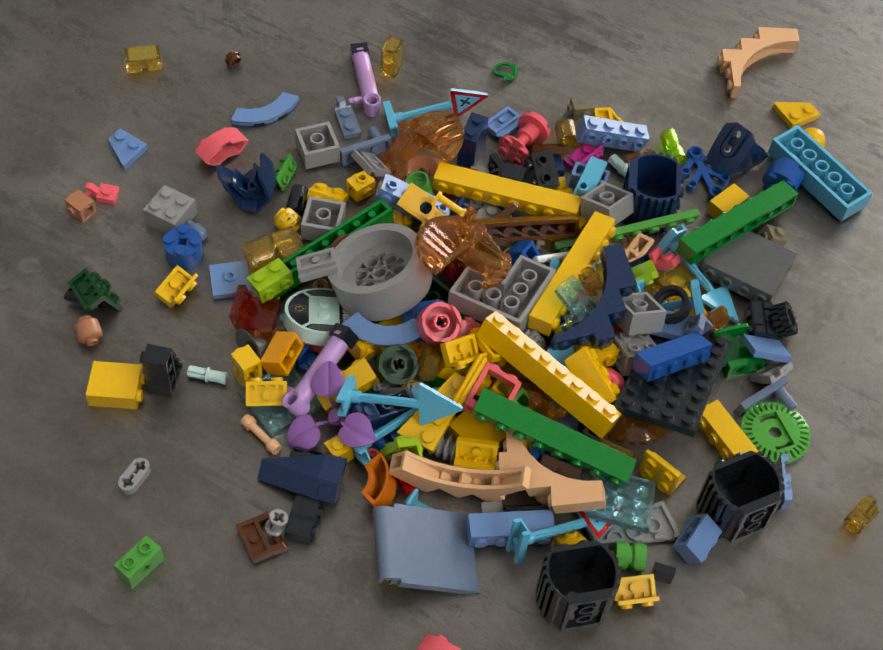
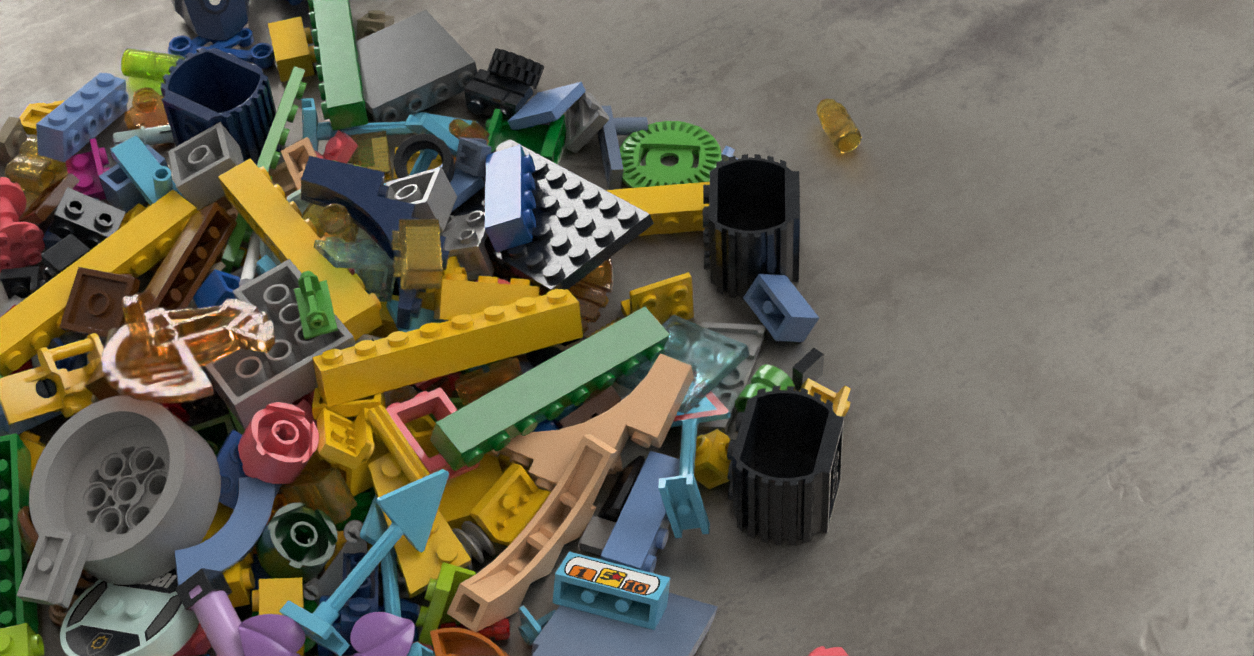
camera: 55 degrees left, 5 degrees down
none -> reddish brown plate [59,267,141,340]
none -> bright green hinge [294,271,338,339]
none -> clear yellow brick [392,219,443,290]
none -> medium azure brick [552,551,670,630]

